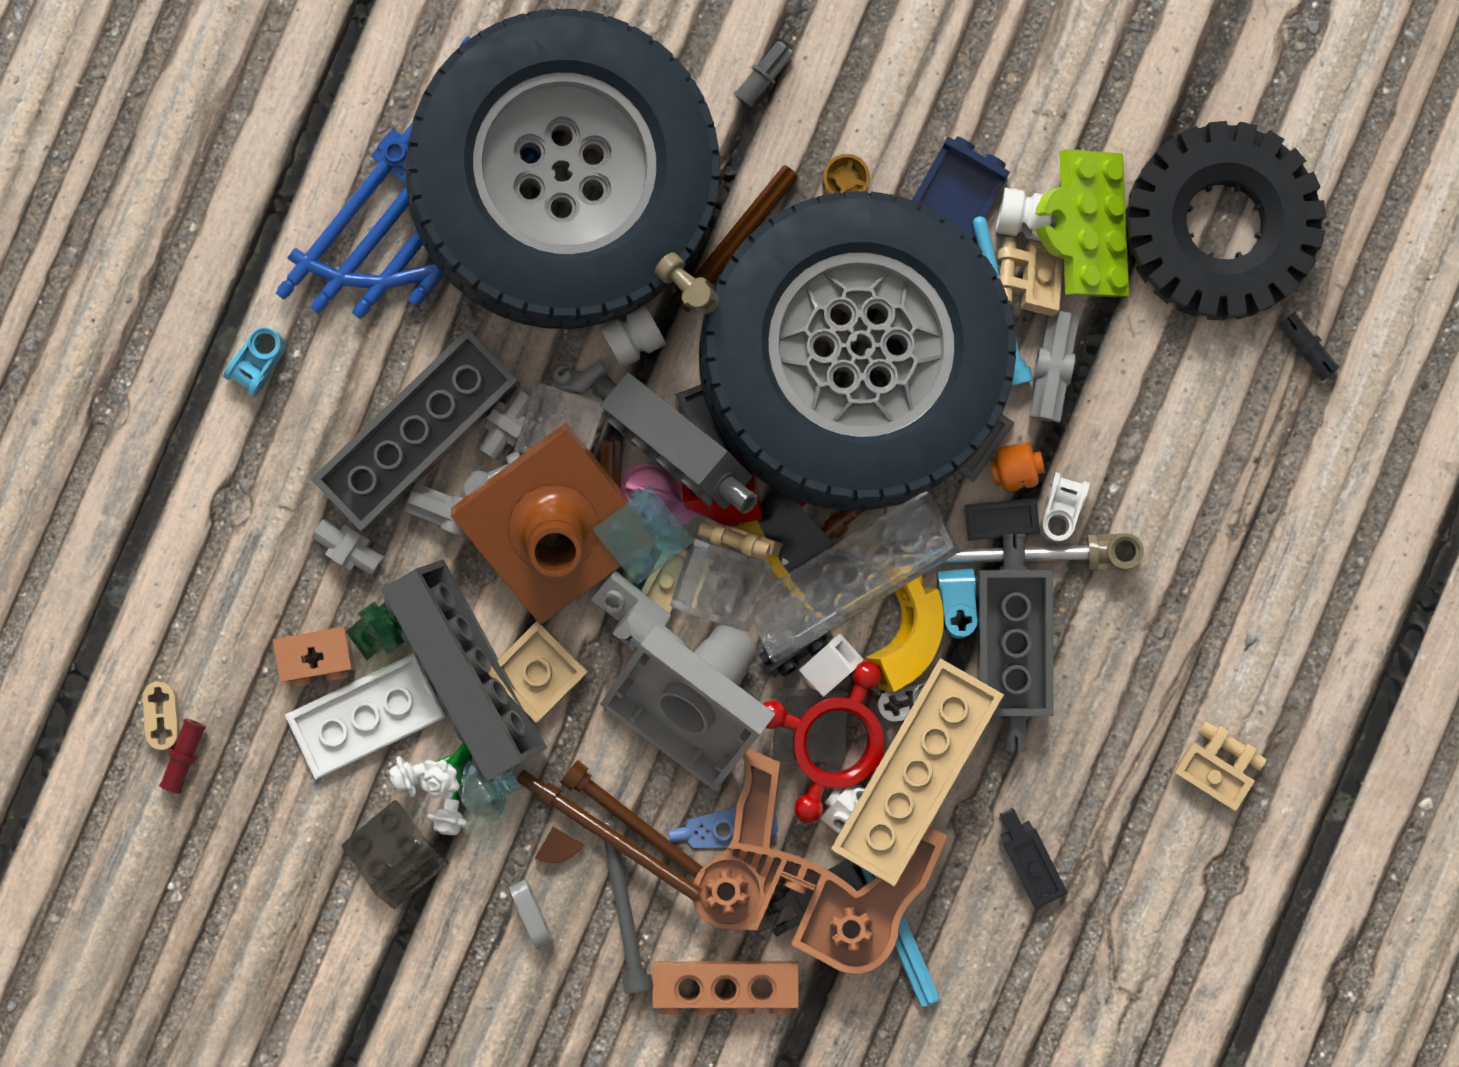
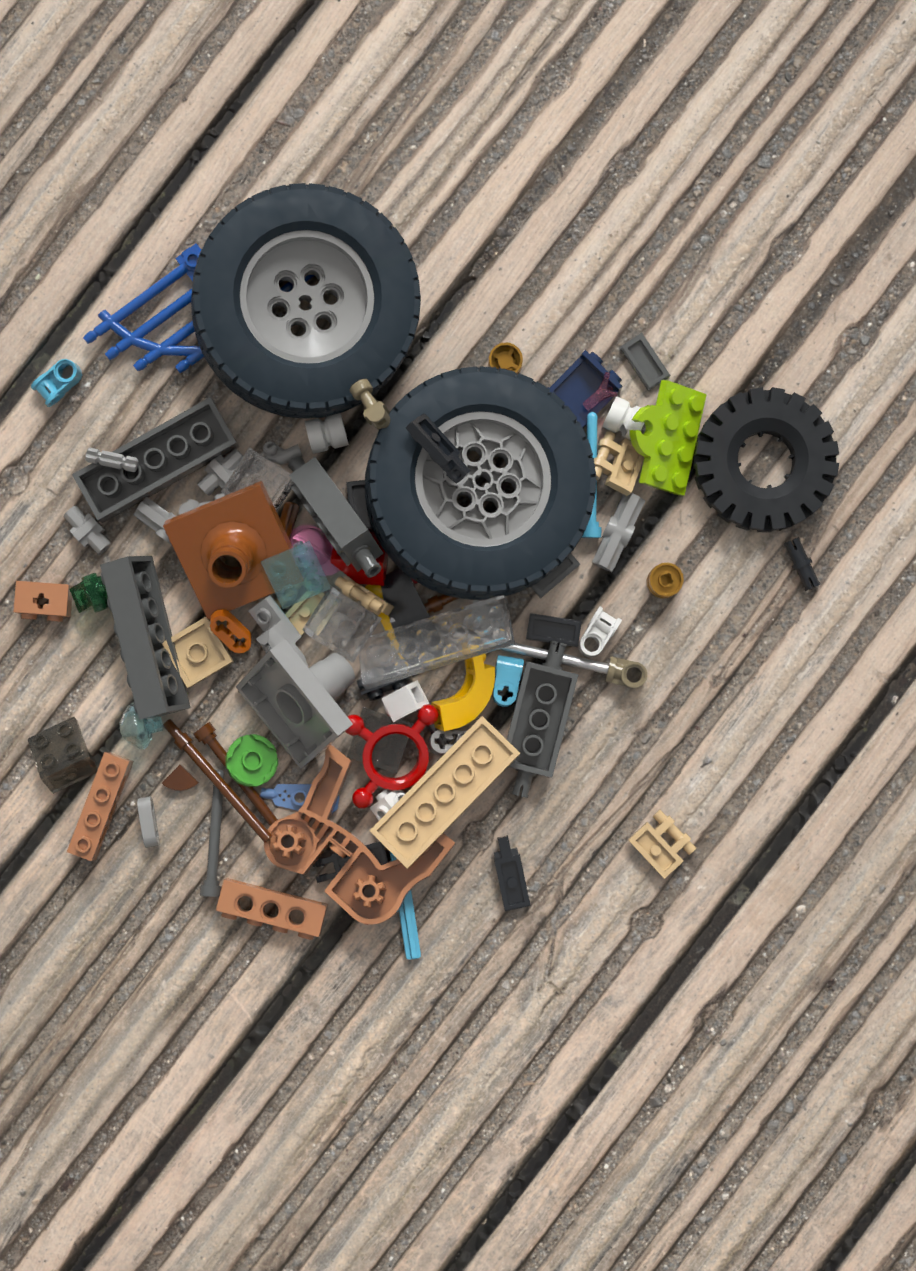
camera: 10 degrees right, 0 degrees up
white tile [285,653,447,780] -> none
white plant [389,743,472,836] -> none
reddish brown axle [675,165,798,312] -> none
dark grey axle [733,41,793,108] -> none
orange head [990,442,1045,492] -> none
none -> nougat brick [67,752,134,861]
none -> light grey axle [85,448,138,472]
none -> orange beam [210,609,252,653]
none -> bright green tile [225,734,278,787]
none -> black hinge [406,413,471,484]
none -> clear pink bar [583,372,617,411]
none -> dark grey tile [620,333,671,391]
none -> pearl gold wheel [646,562,684,599]

